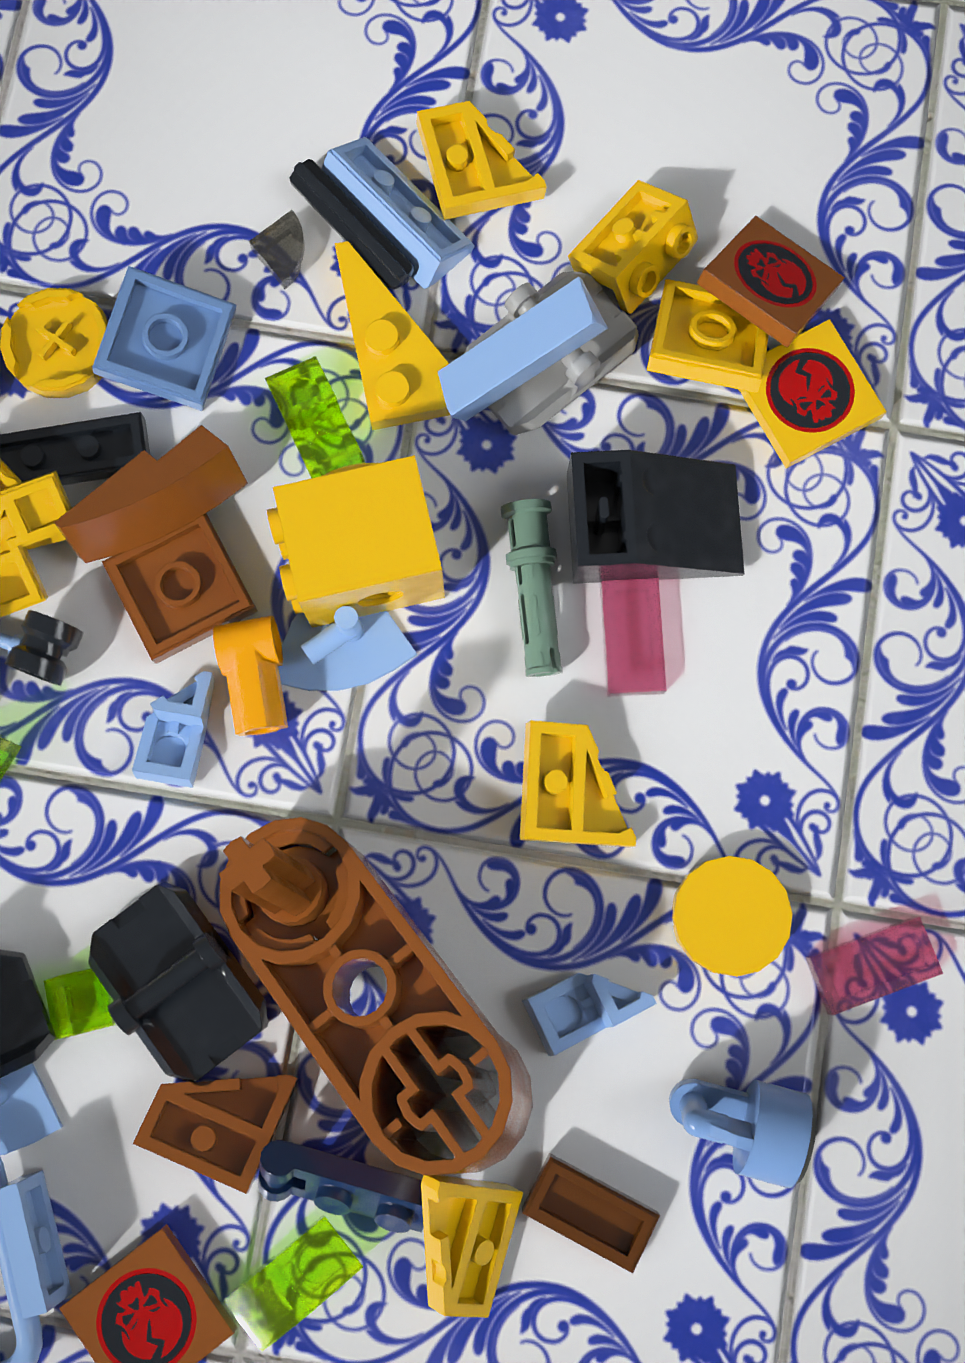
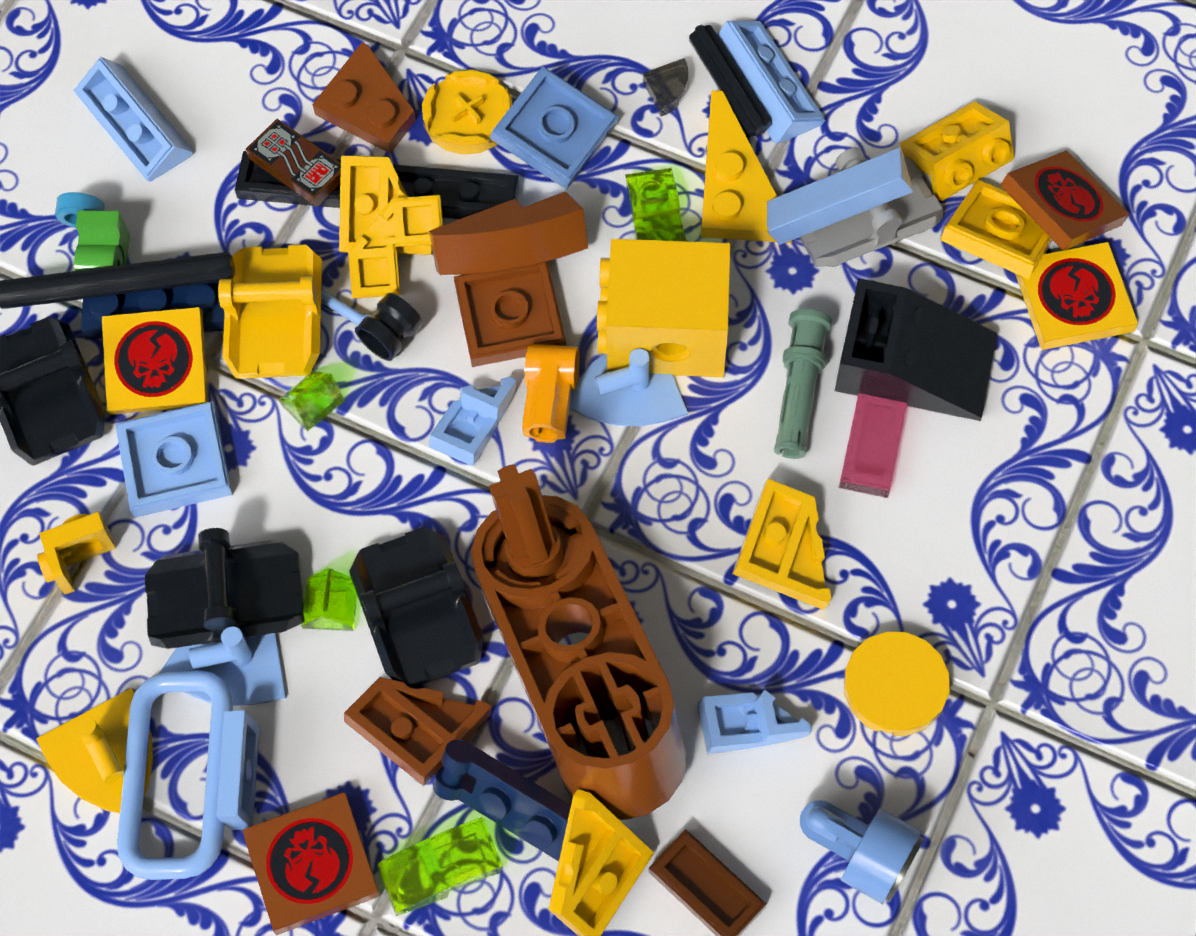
camera: 20 degrees right, 15 degrees down
yellow wing [416,101,547,220] -> none
clear pink tile [805,916,943,1015] -> none

